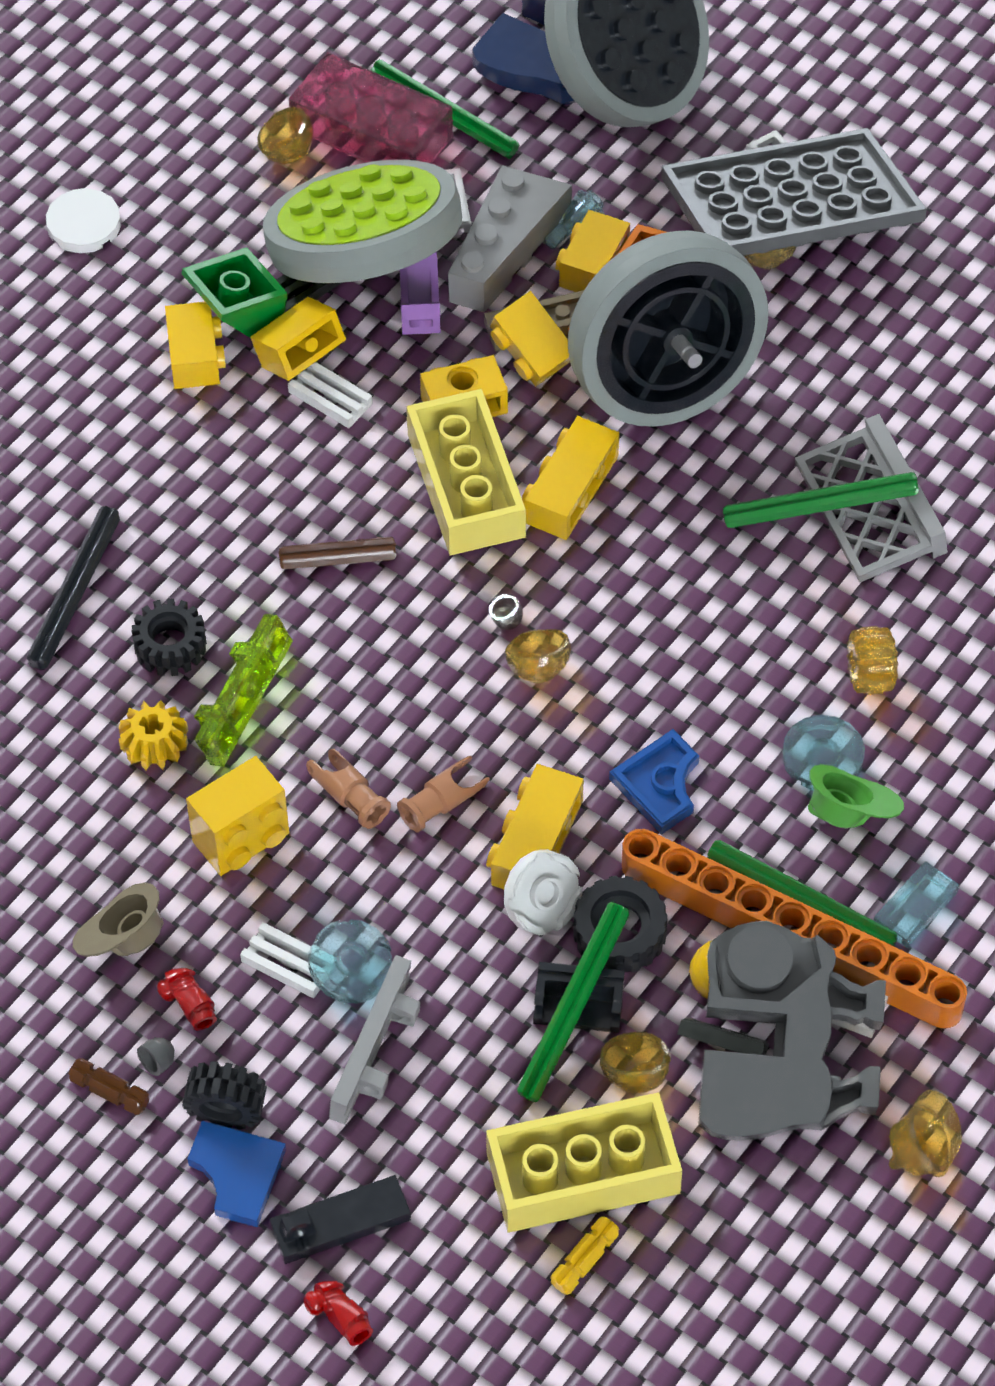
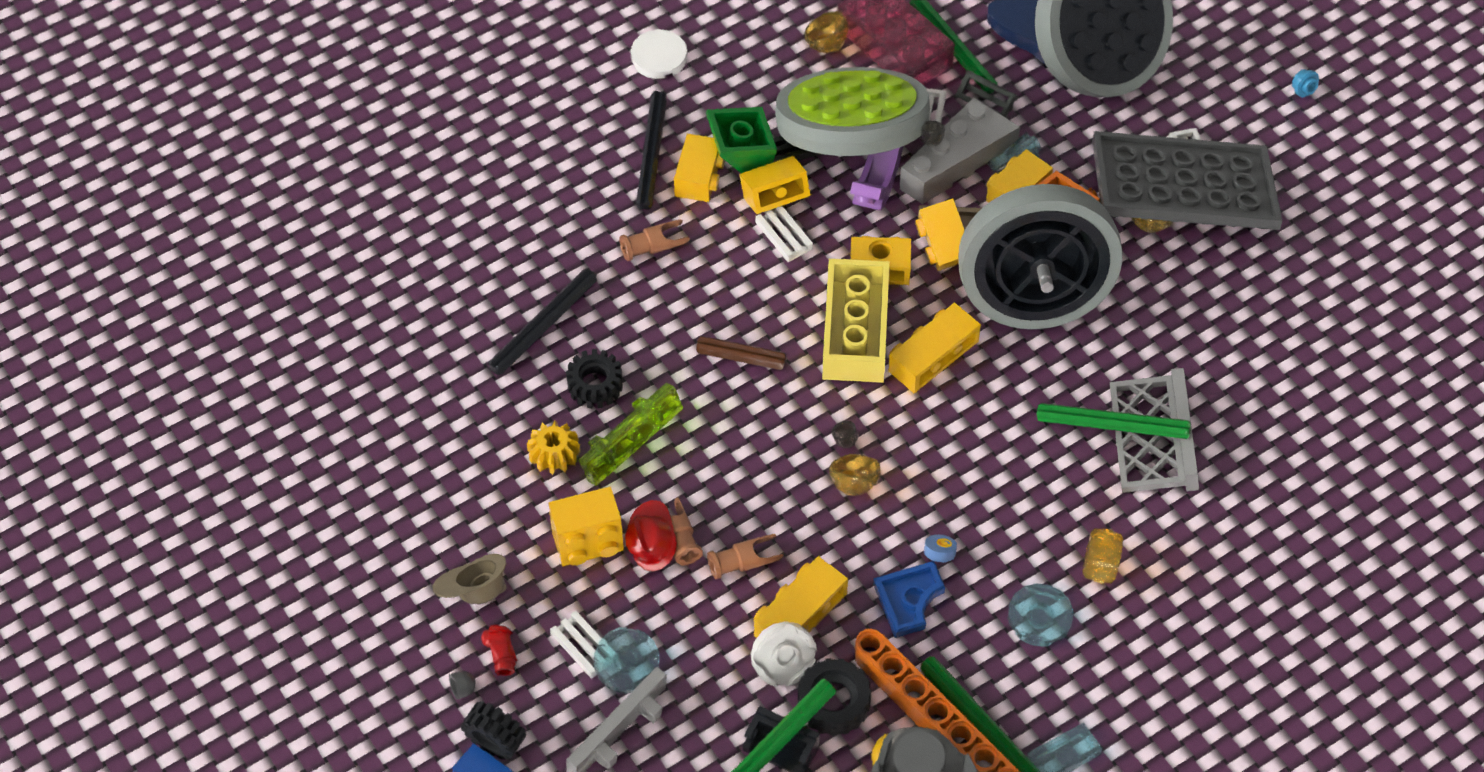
camera: 20 degrees right, 0 degrees up
reddish brown axle [68,1058,150,1115] -> none
bright green piece [808,764,904,829] -> none
none -> nougat piece [619,219,690,261]
none -> red piece [625,500,677,572]
none -> black axle [636,90,667,210]
none -> clear smoke hinge [921,121,945,146]
none -> medium blue tile [924,535,957,562]
none -> pearl dark grey tile [955,70,1019,119]
none -> dark azure plate [1292,69,1319,97]

